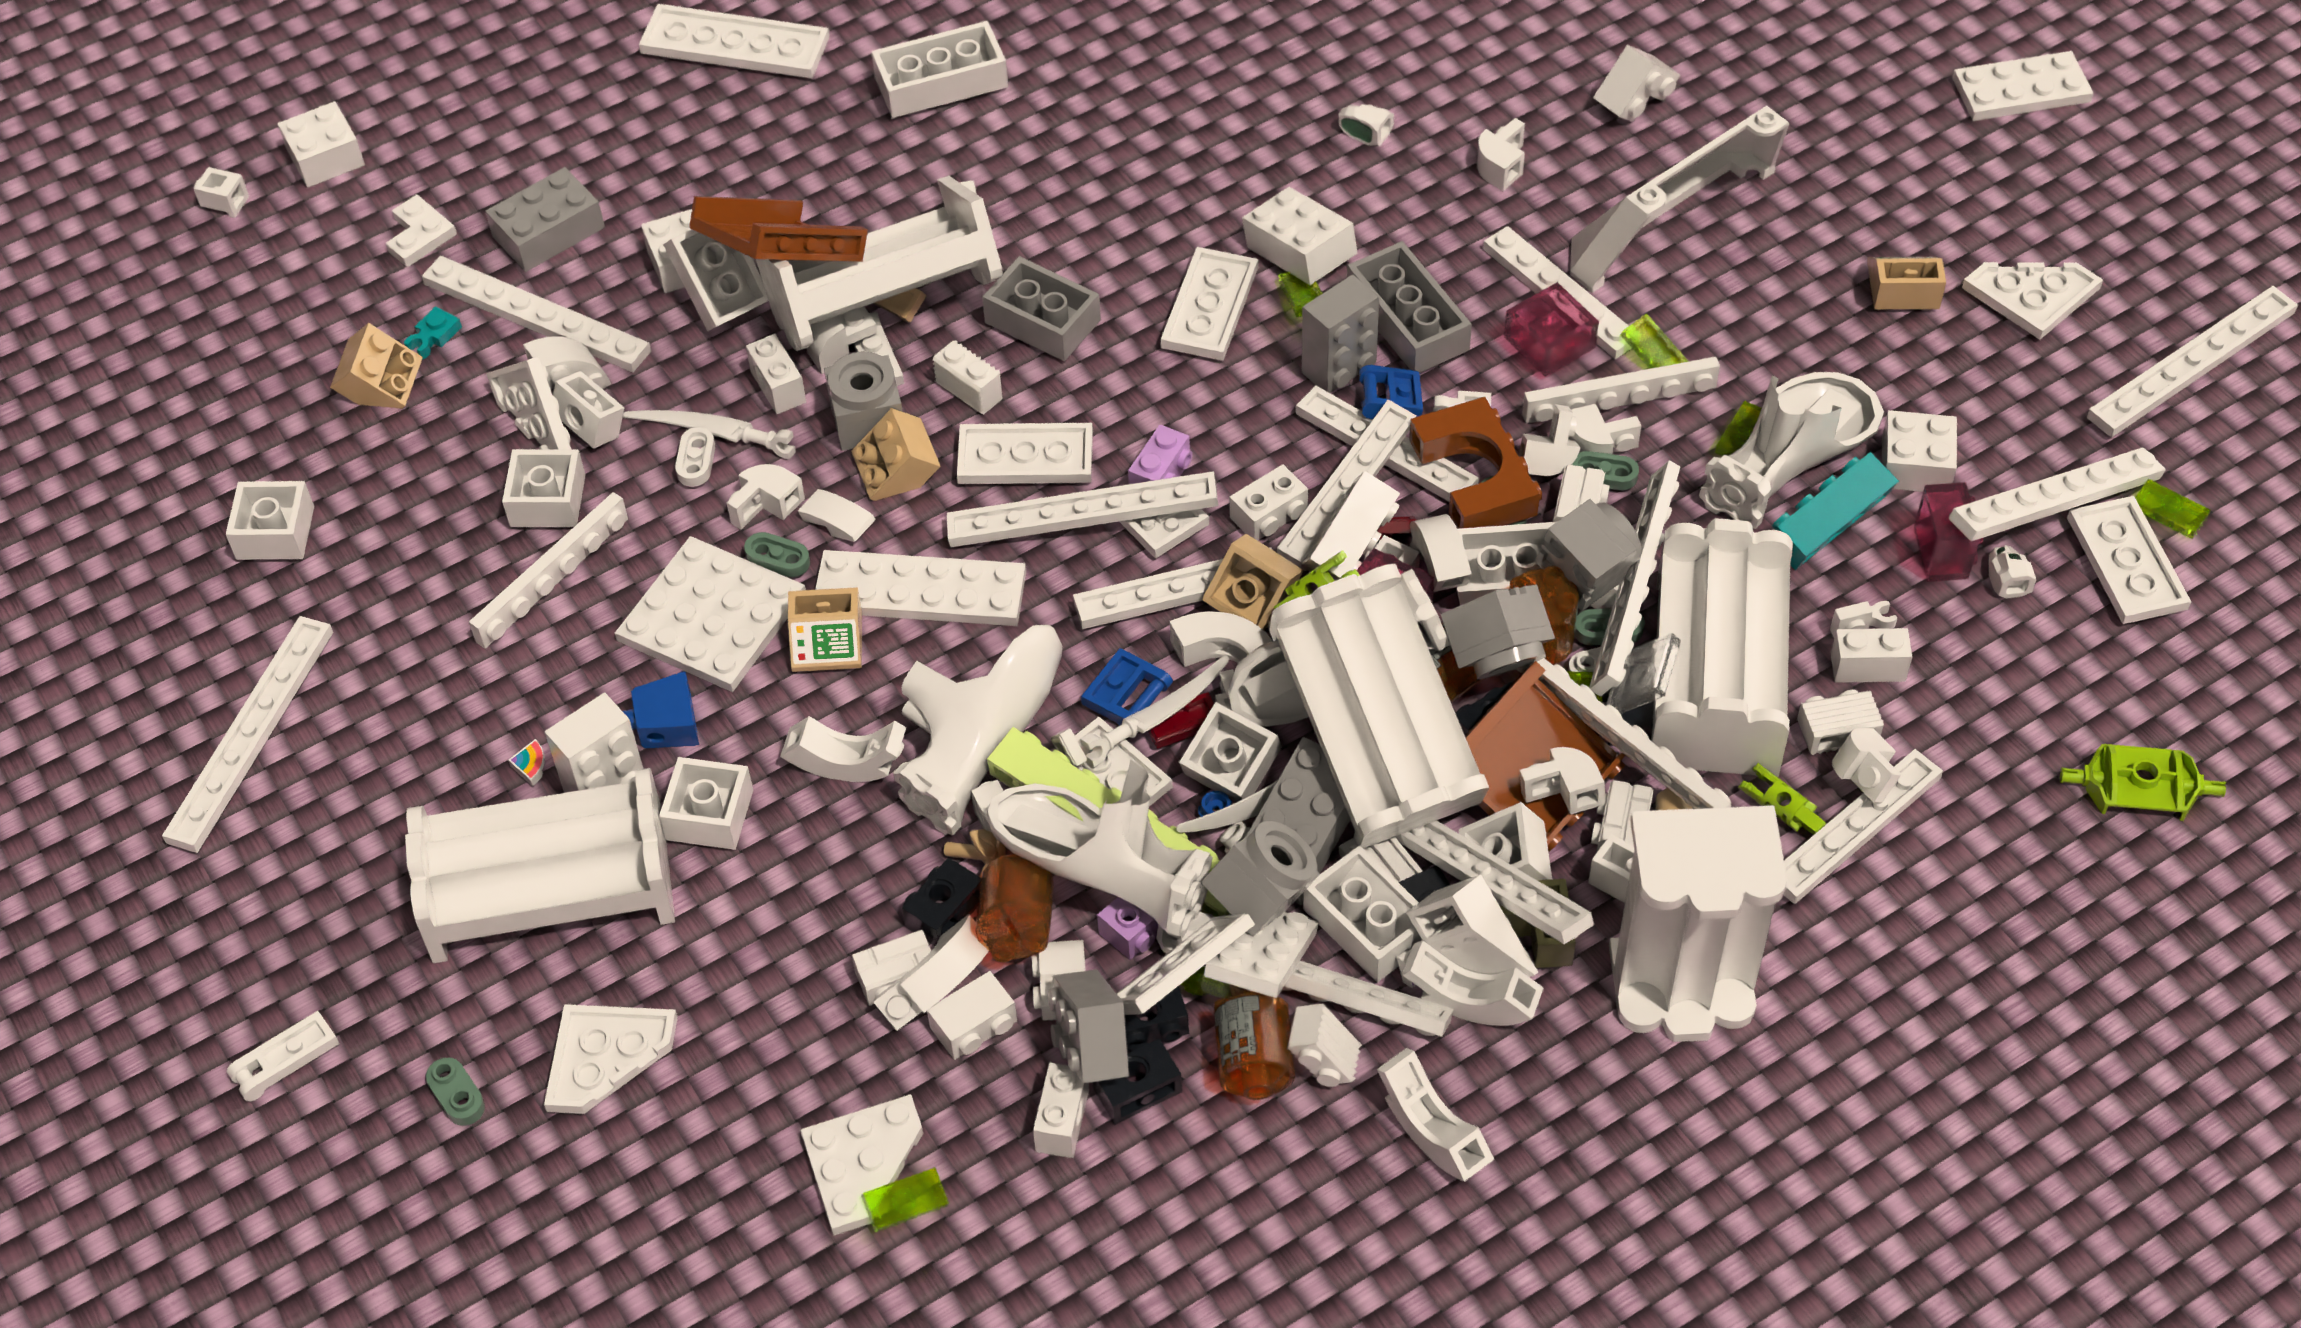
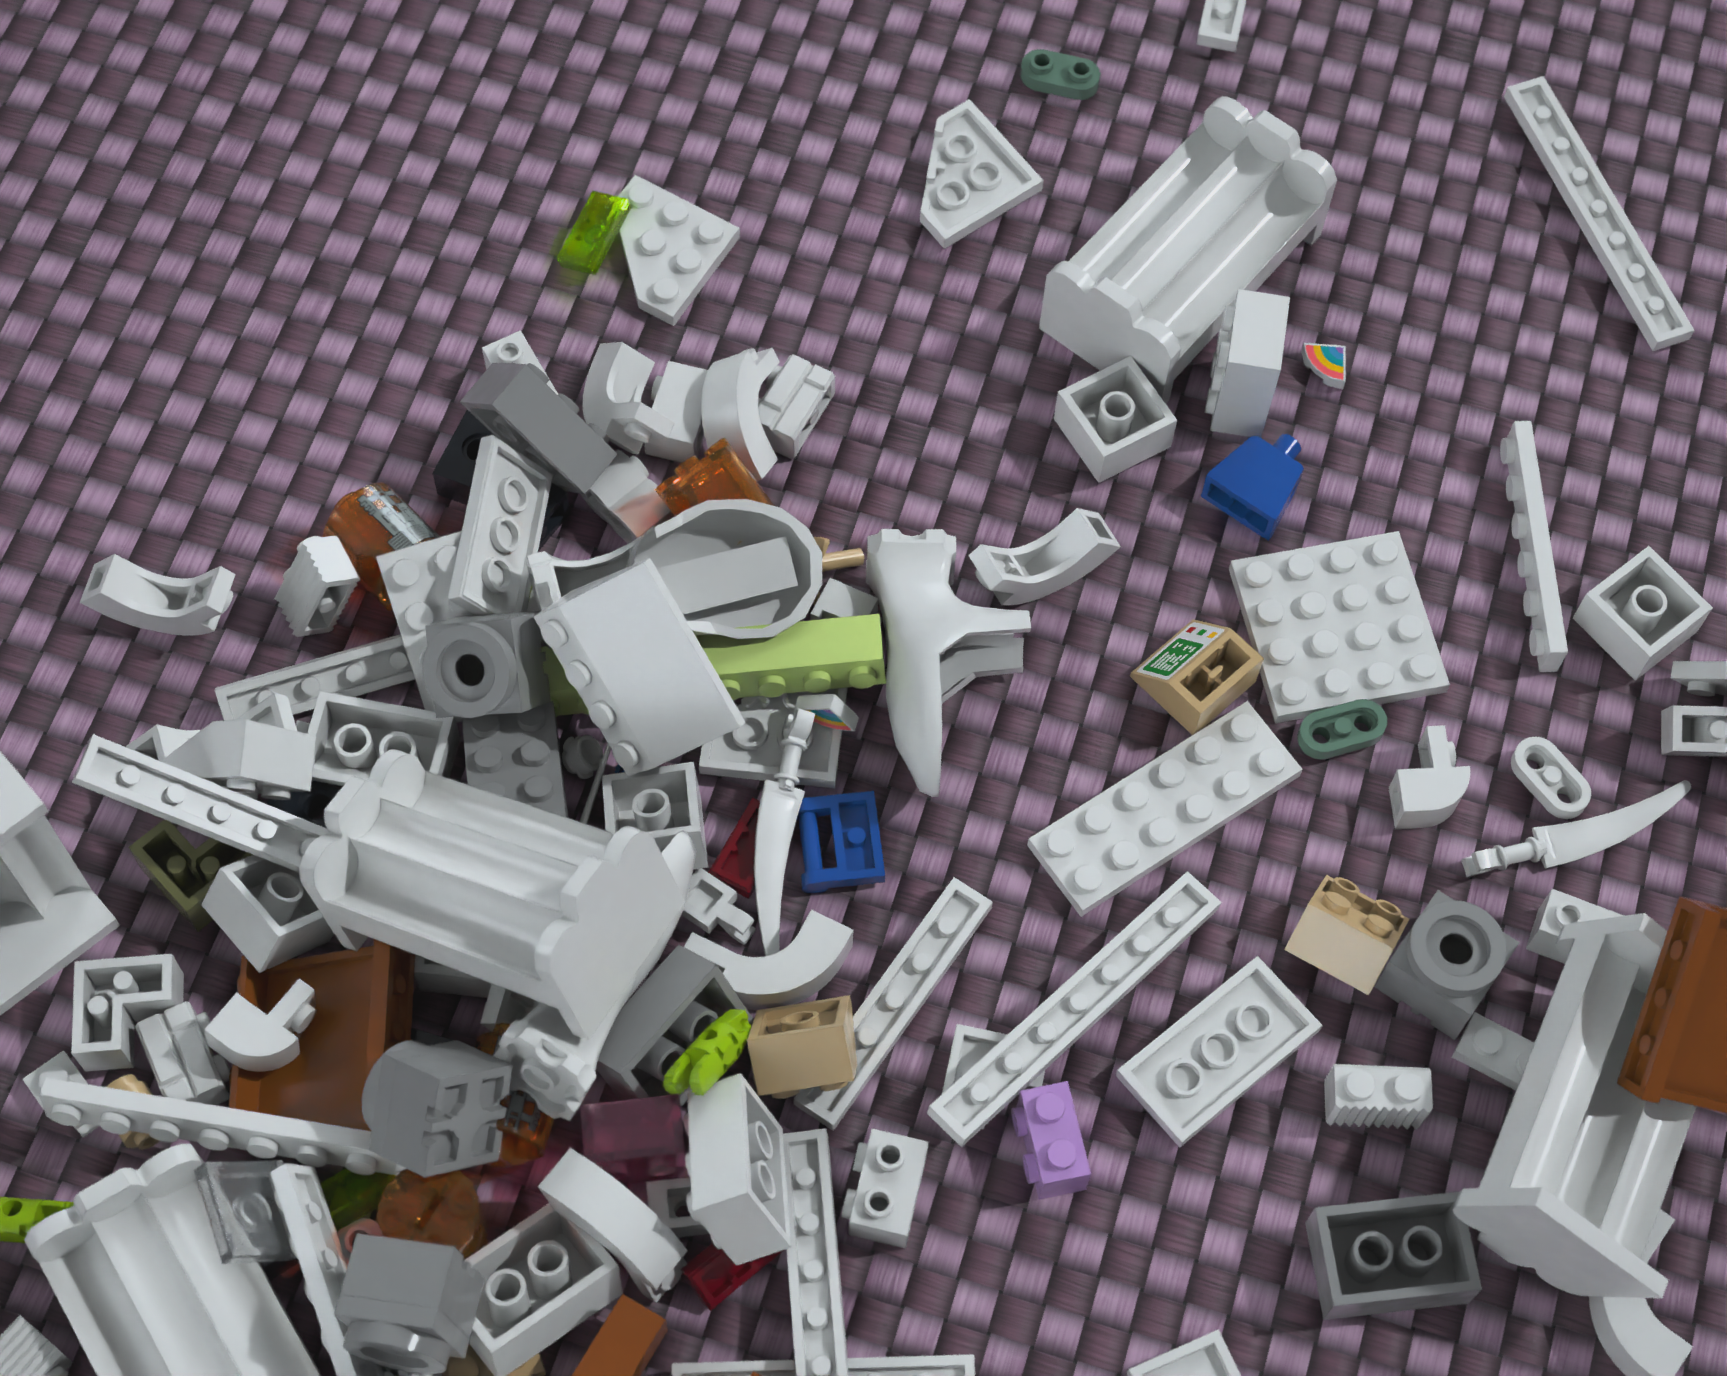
camera: 135 degrees right, 10 degrees up
white slope [798,489,875,542] -> none
black brick [902,857,986,946] -> none
none -> white slope [533,558,746,776]
none -> white arch [583,342,675,454]

